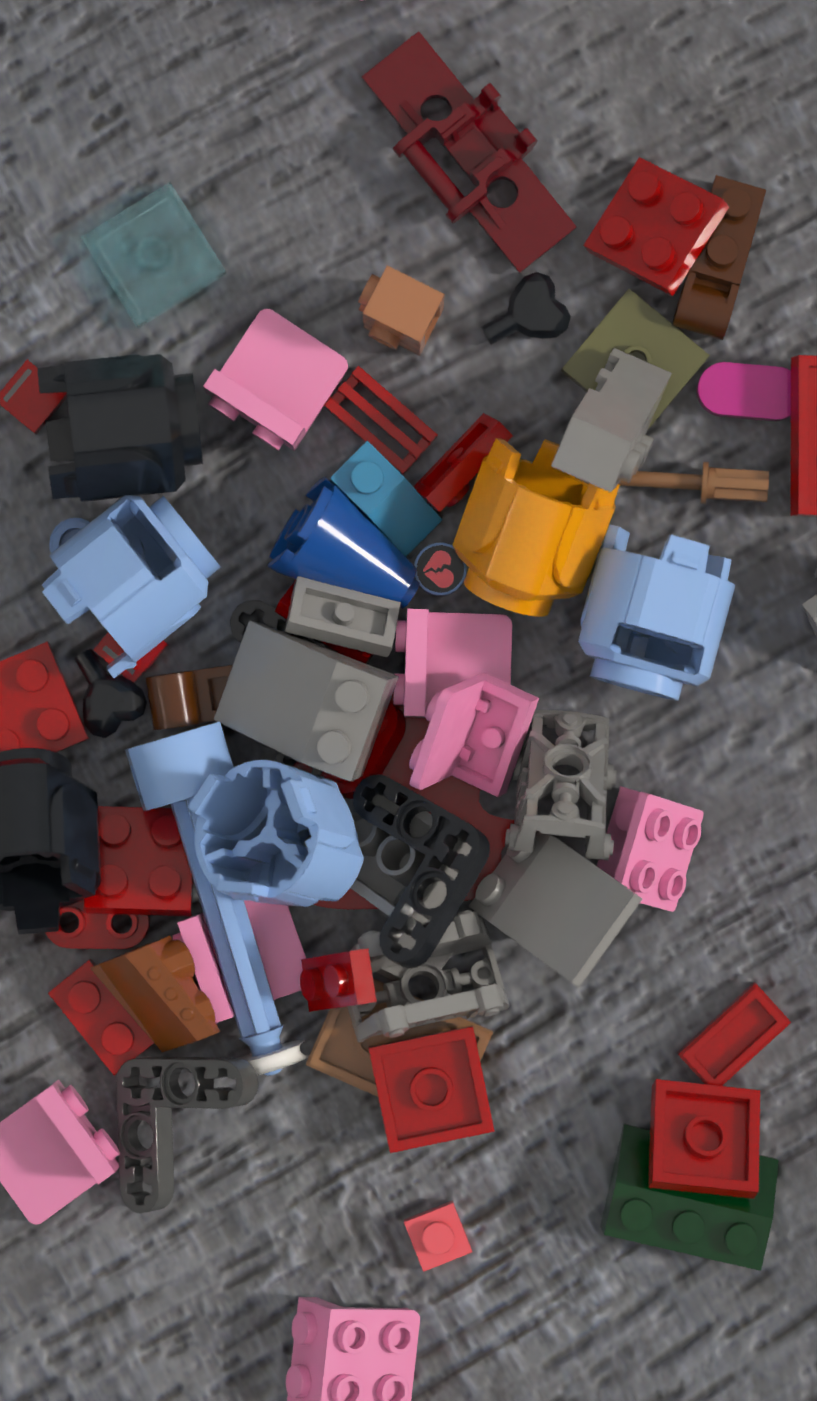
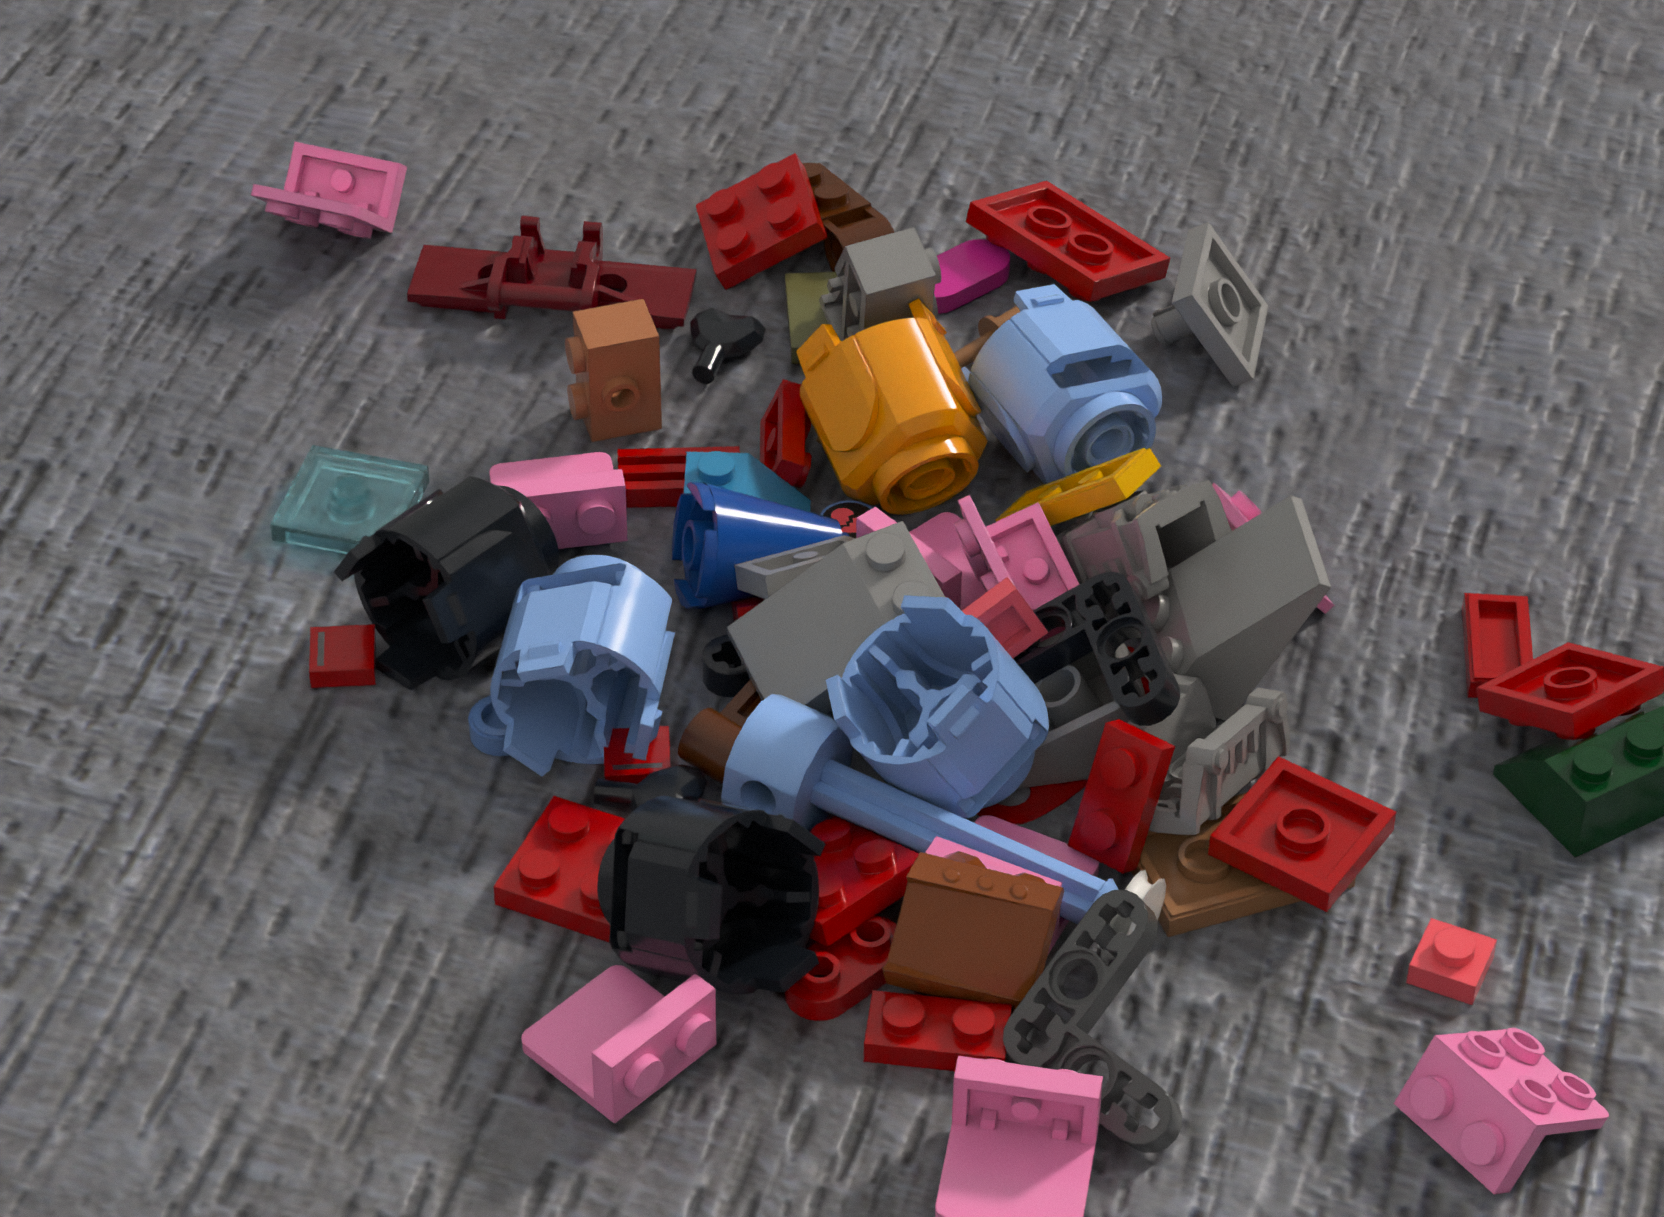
camera: 40 degrees left, 45 degrees down
none -> coral plate [962,577,1048,659]
none -> yellow tile [995,448,1161,526]

